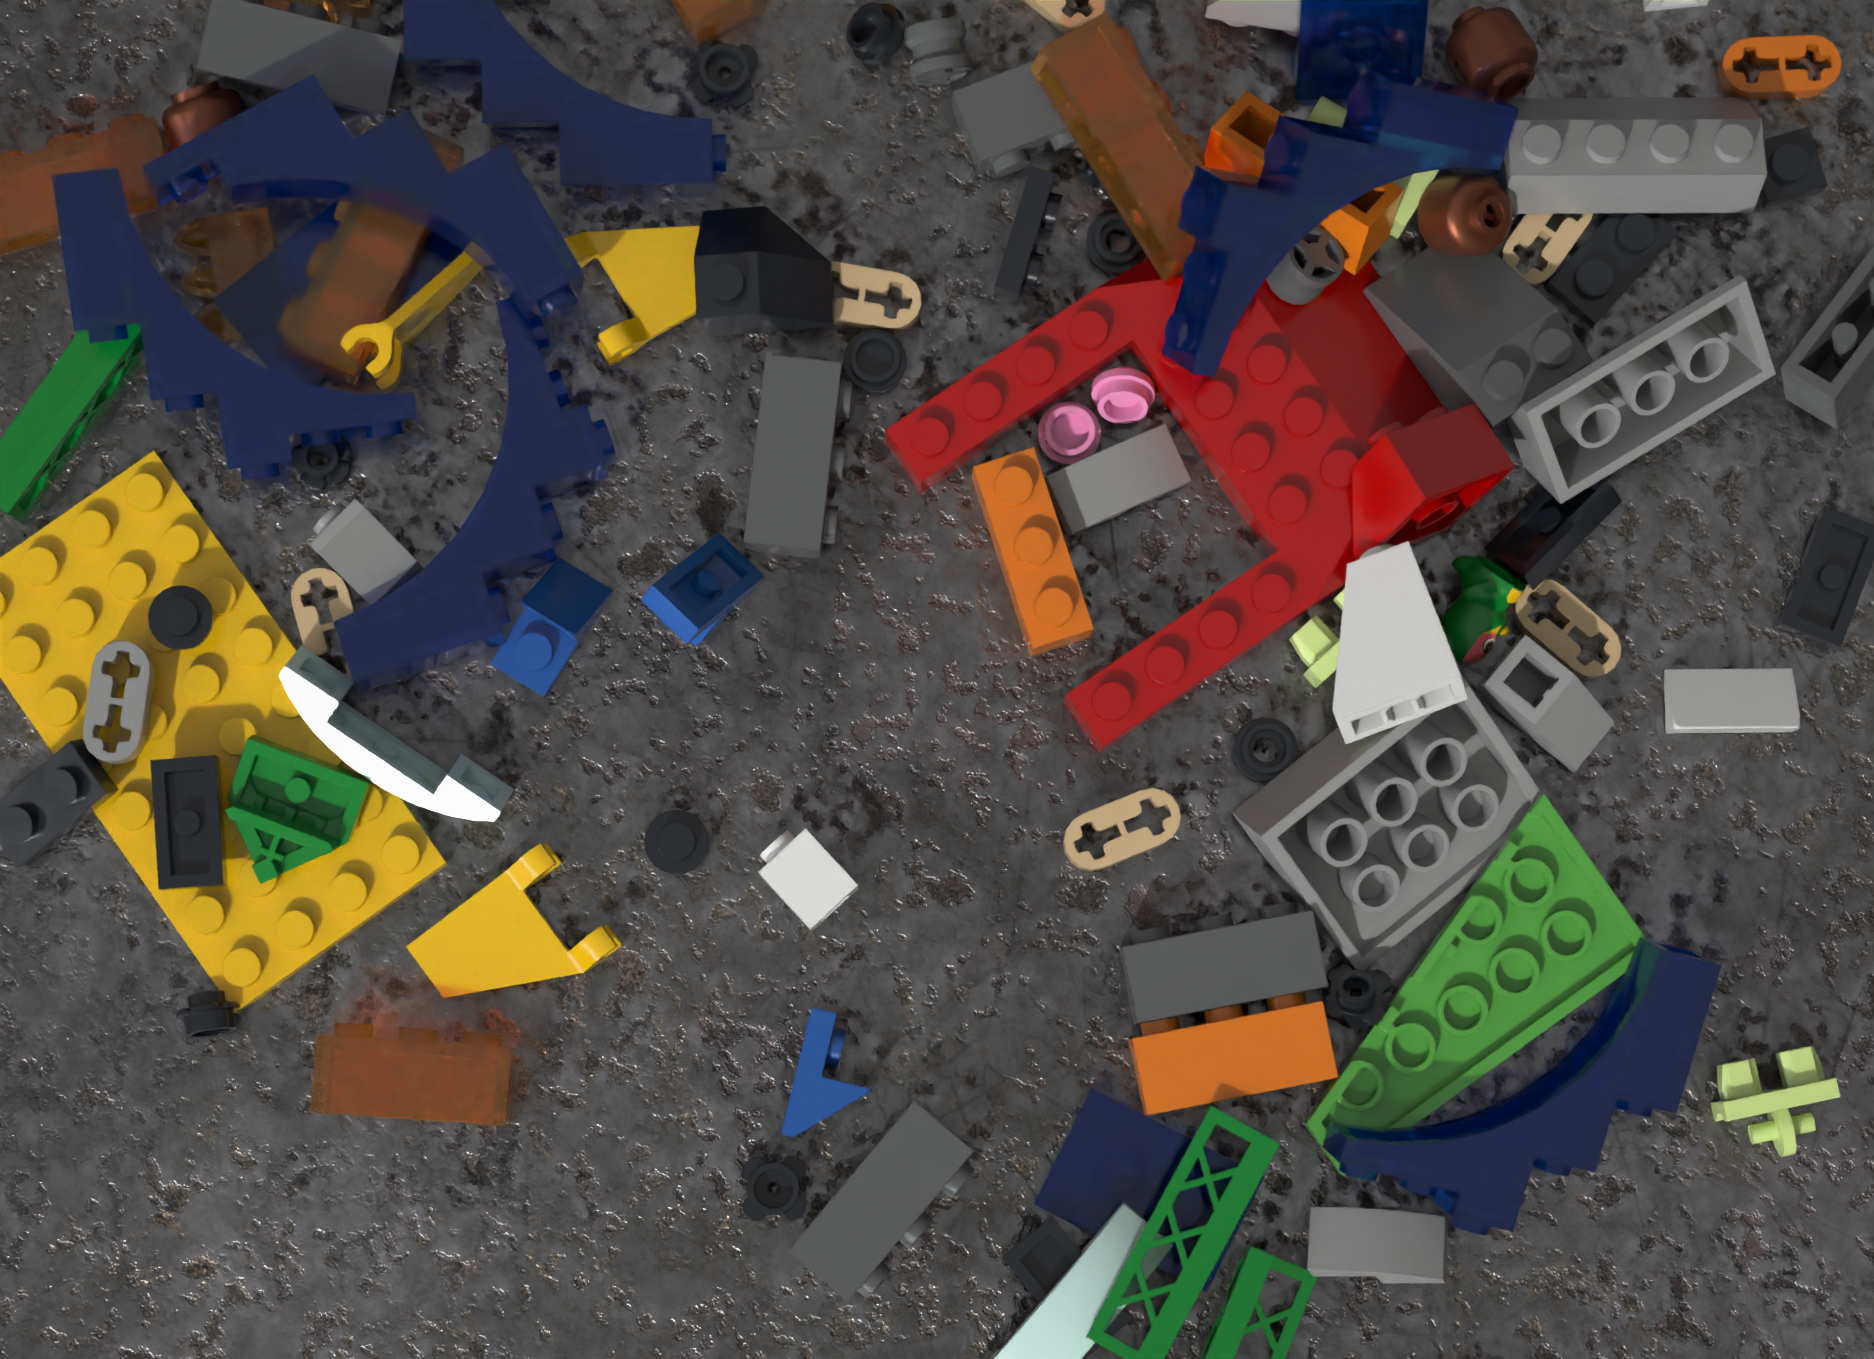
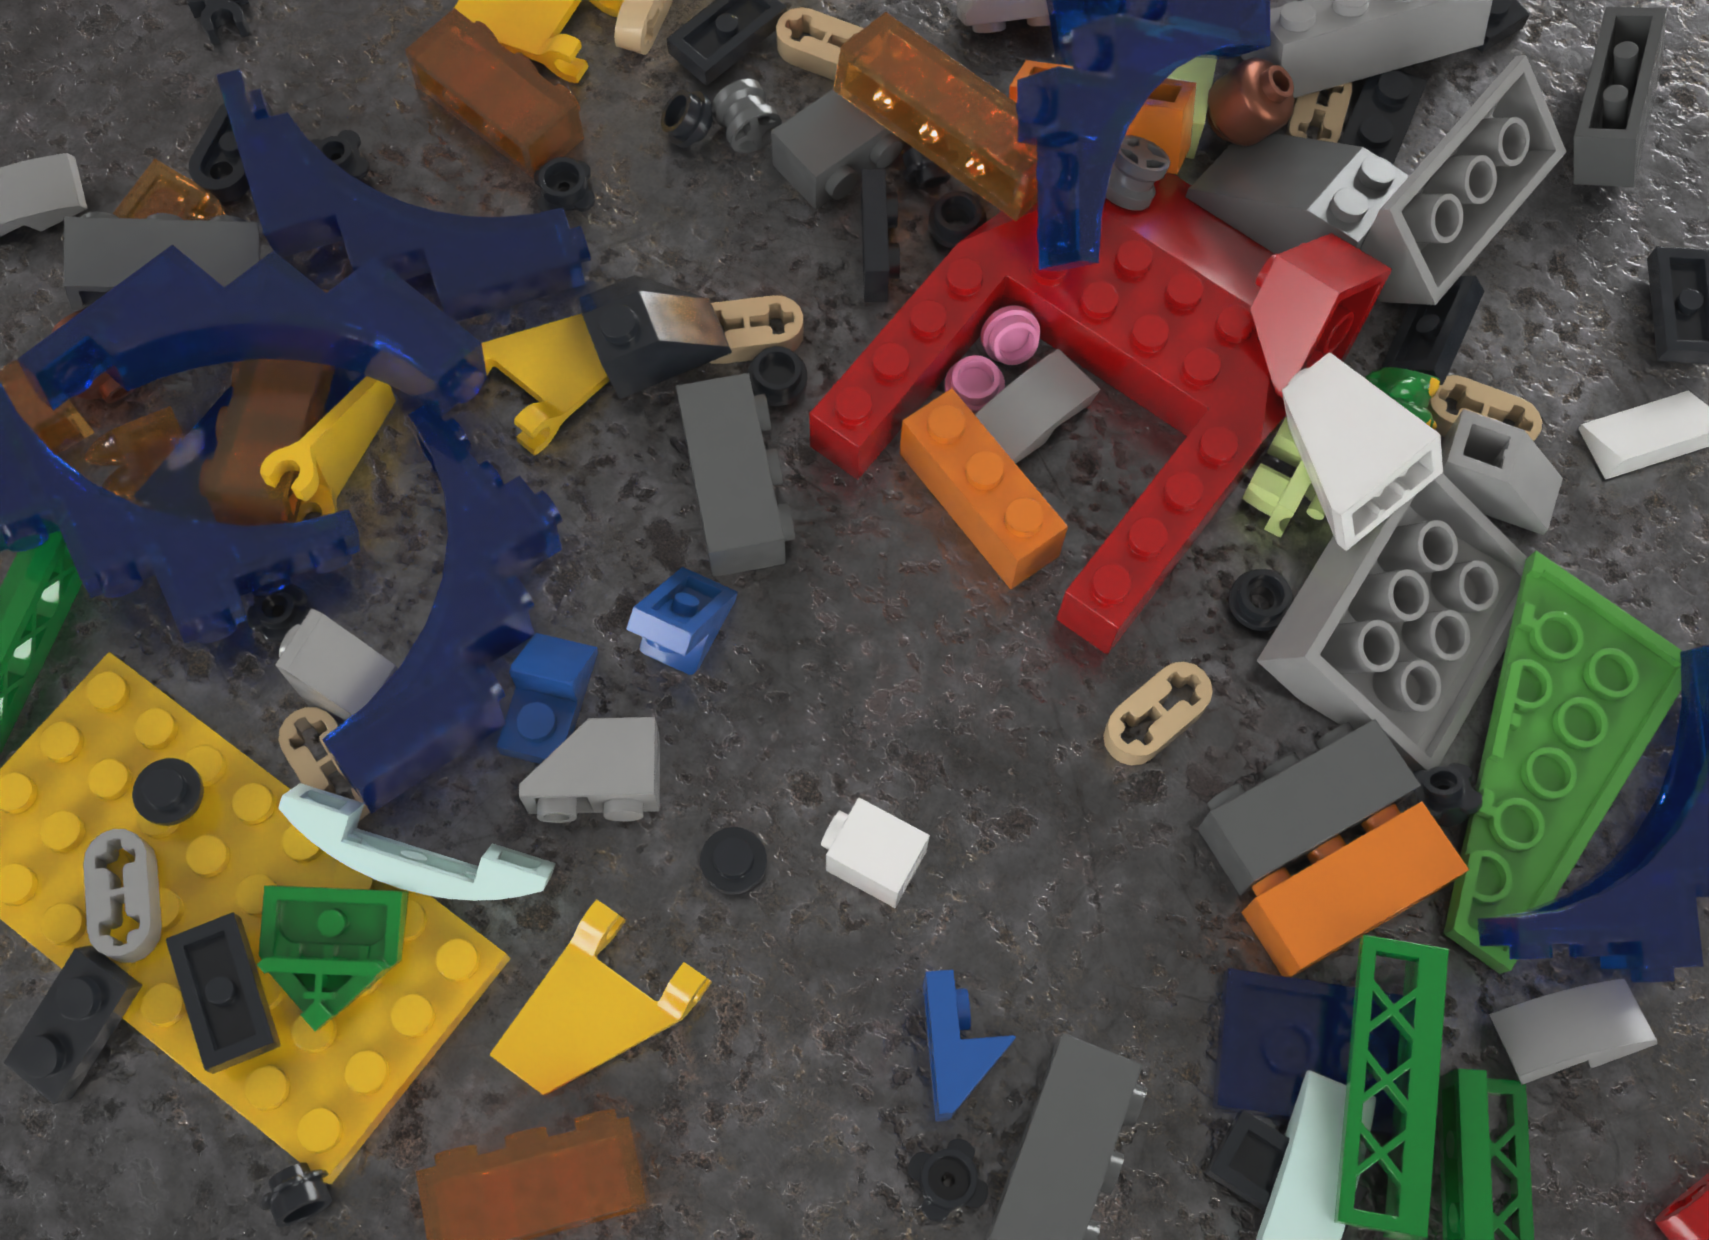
camera: 15 degrees left, 15 degrees down
none -> light grey slope [519,717,660,823]

